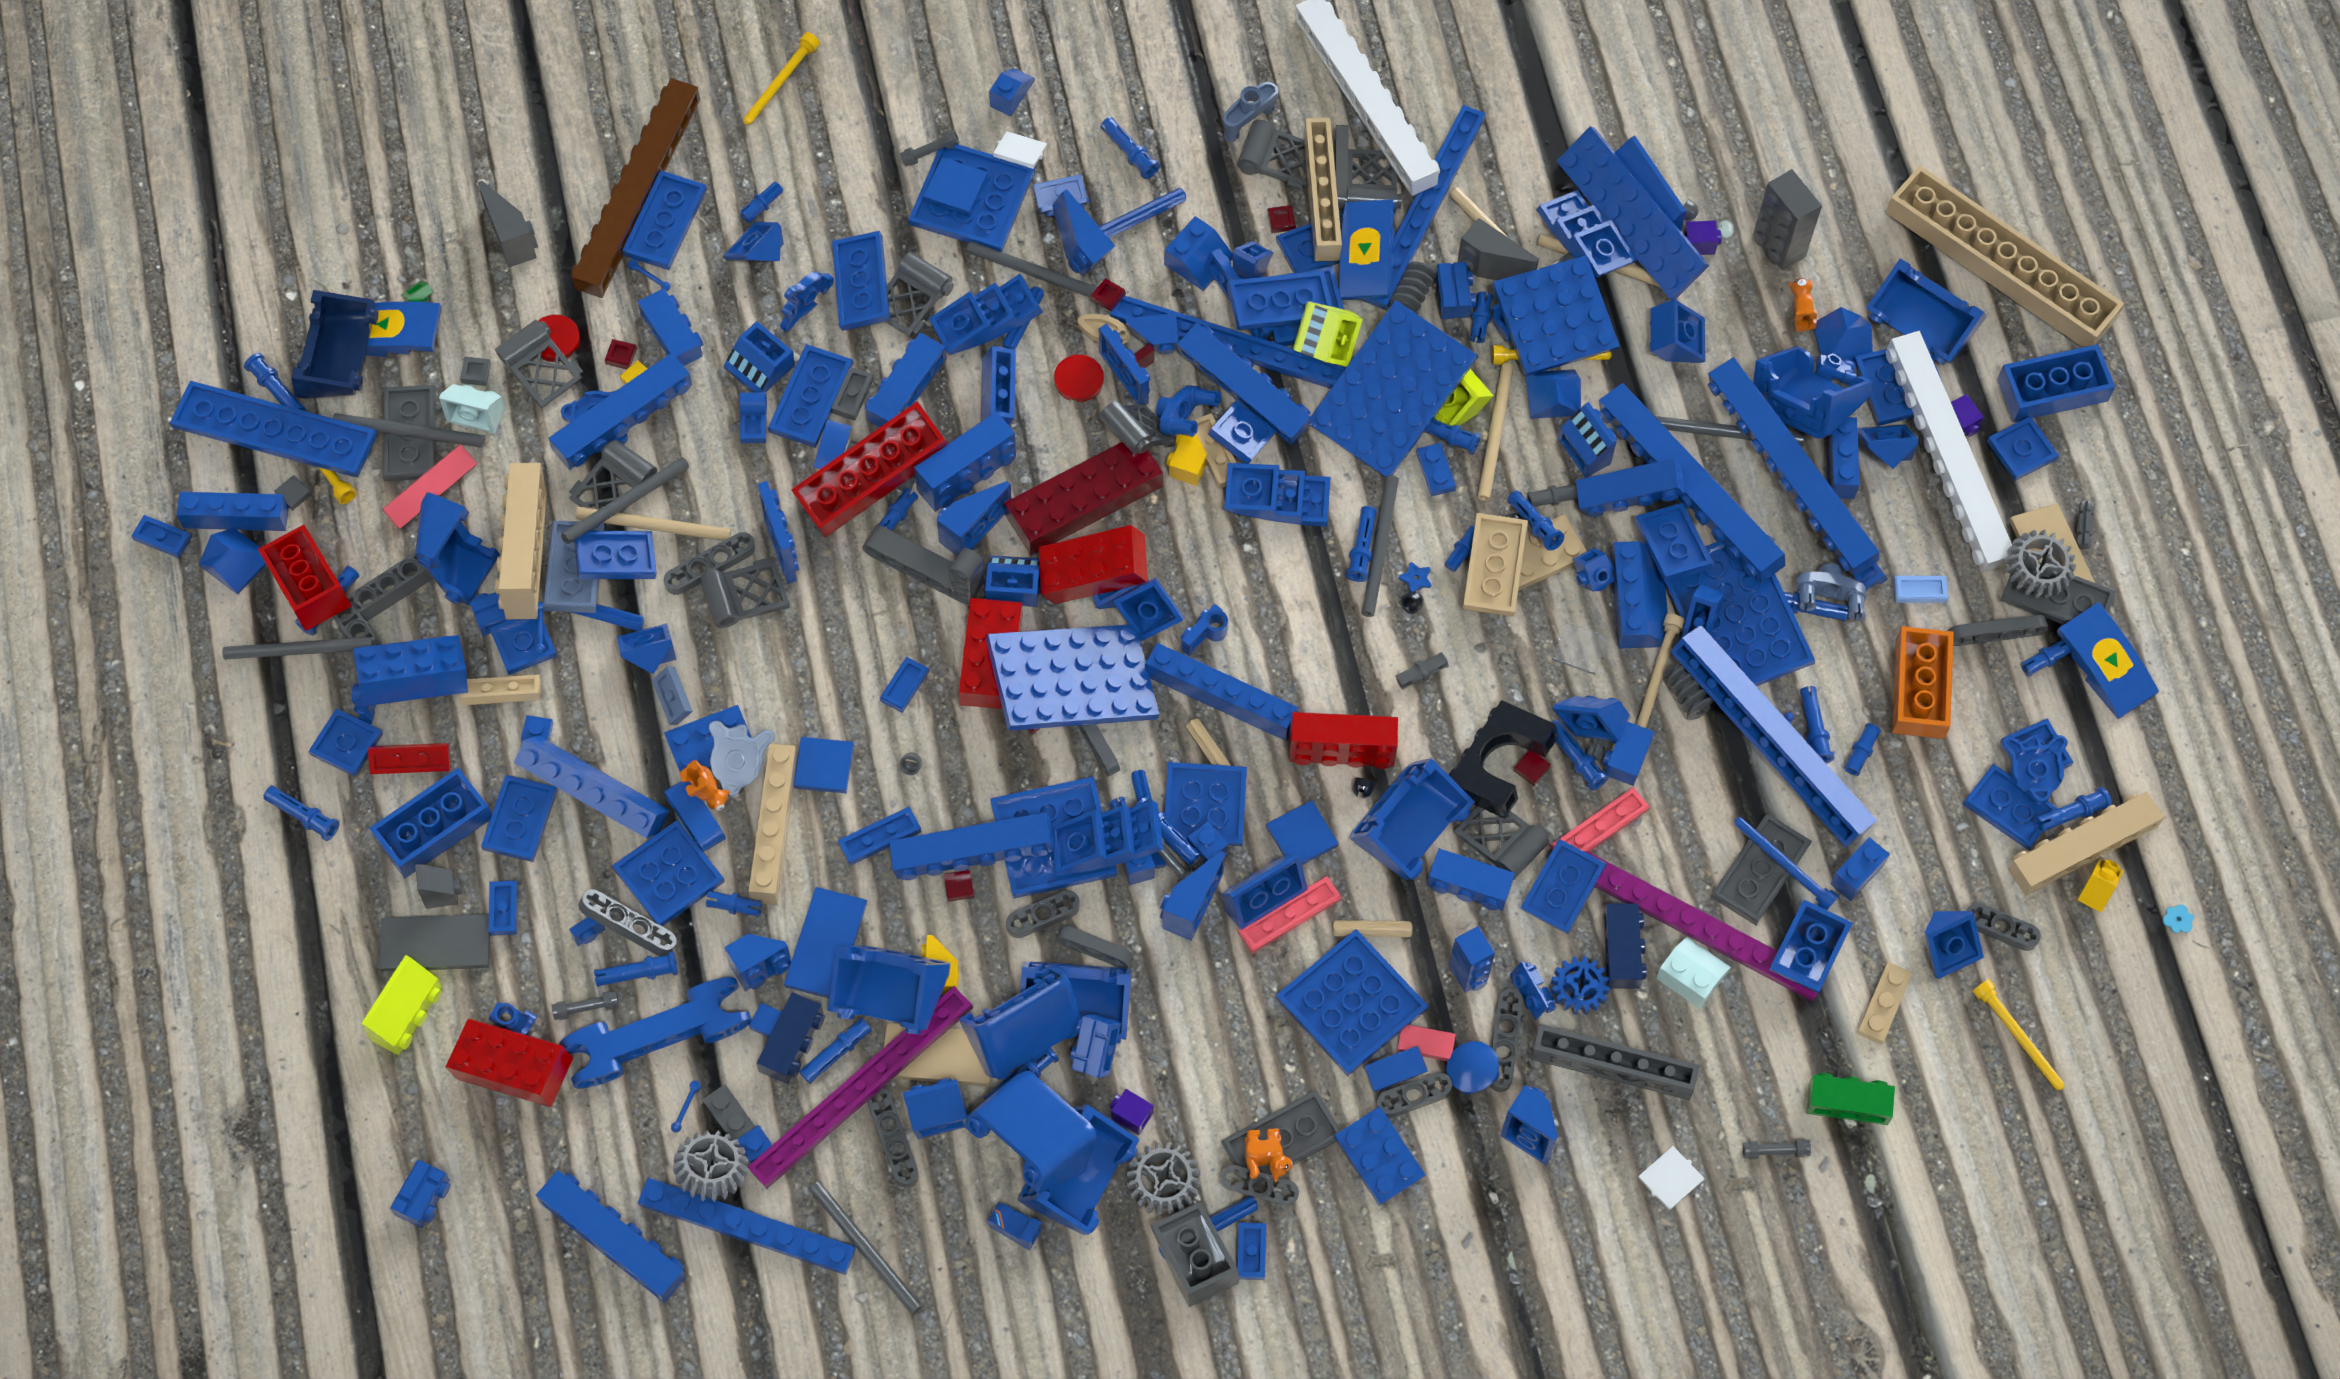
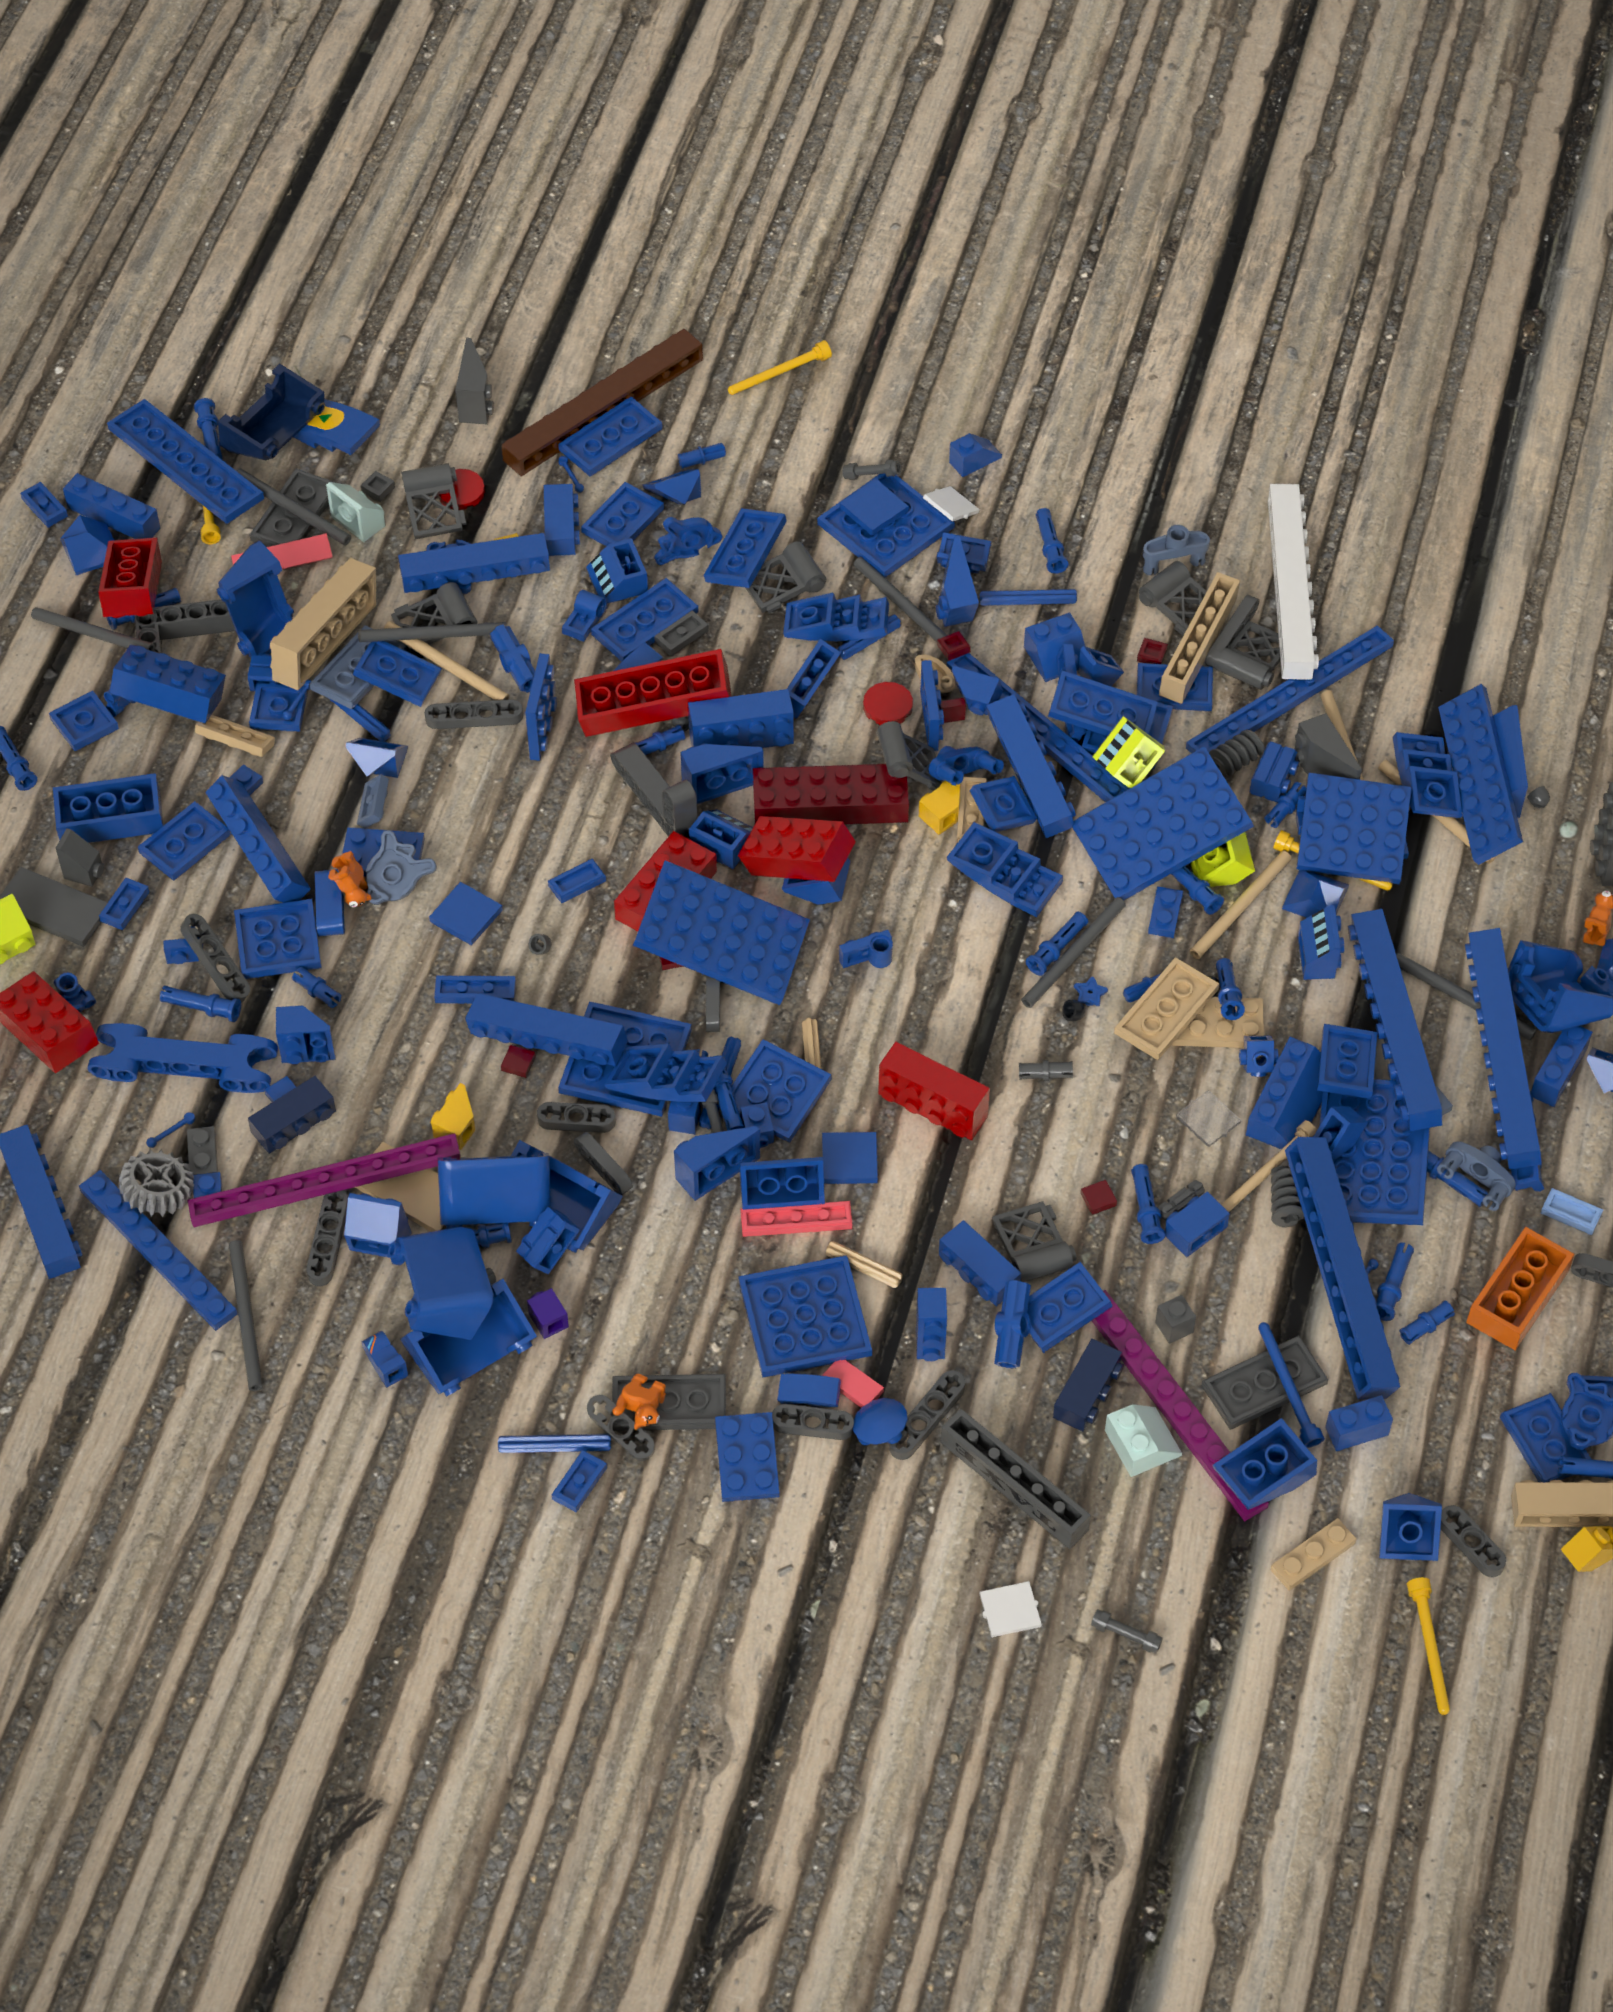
camera: 30 degrees right, 10 degrees down
dark grey tile [274,475,312,511] -> none
red plate [368,743,451,775] -> none
green plate [401,281,433,302] -> none
dark grey bar [551,991,619,1020] -> none
dark red tile [604,339,637,370] -> none
dark grey piece [700,558,790,628] -> none
tan brick [749,744,798,905] -> none
blue tile [784,887,867,999] -> none
blue pin [799,1018,872,1084] -> none
blue windscreen [828,946,951,1034] -> none
blue brick [865,333,946,427] -> none
blue slope [1113,577,1184,641] -> none
light grey gear [1127,1142,1201,1217] -> none
blue brick [1145,643,1298,741] -> none
dark grey slope [1151,1201,1239,1307] -> none
blue slope [1340,199,1395,300] -> none
blue windscreen [1349,758,1475,880] -> none
black hinge [1352,777,1375,799] -> none
black arch [1449,700,1558,819] -> none
blue slope [1500,1085,1558,1166] -> none
blue hinge [1510,961,1556,1020] -> none
dark grey pin [1527,483,1578,507] -> none
coral tile [1550,787,1650,852] -> none
blue gear [1551,956,1610,1015] -> none
blue slope [1553,696,1630,741] -> none
blue brick [1576,458,1685,517] -> none
blue slope [1650,299,1706,363] -> none
dark purple brick [1683,220,1722,255] -> none
green brick [1806,1073,1895,1125] -> none
none -> blue piece [490,624,535,693]
none -> blue plate [581,482,664,546]
none -> blue piece [994,1280,1031,1369]
none -> dark grey brick [1155,1295,1196,1344]

